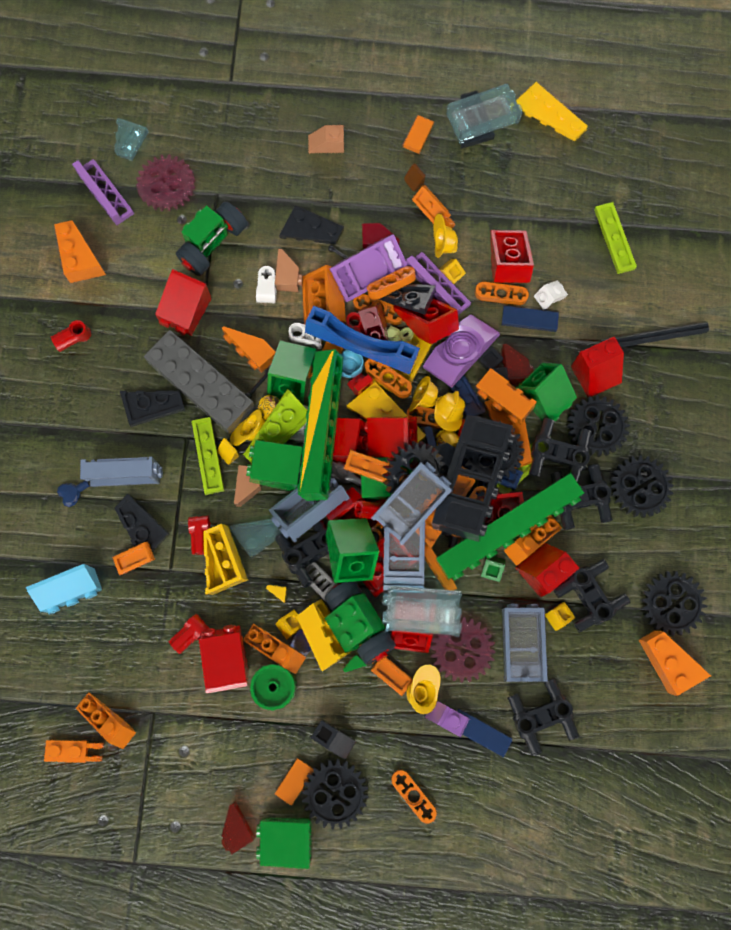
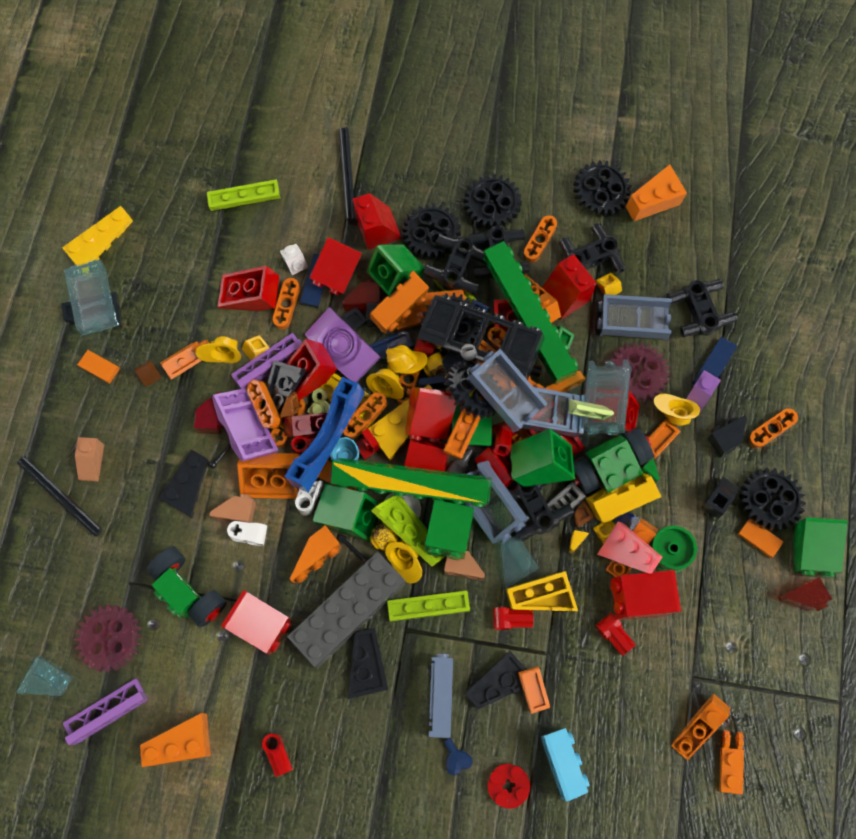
camera: 80 degrees left, 5 degrees down
yellow slope [217,438,239,465] -> none
none -> black axle [17,456,103,537]
none -> dark orange slope [280,391,300,417]
none -> red slope [310,237,362,295]
none -> light grey hinge [460,344,477,361]
none -> red plate [487,764,530,809]
none -> orange beam [523,216,557,263]
none -> yellowish green slope [568,399,614,420]
none -> dark orange tile [574,501,595,528]
none -> coral wing [597,522,662,574]
none -> black slope [707,415,747,458]

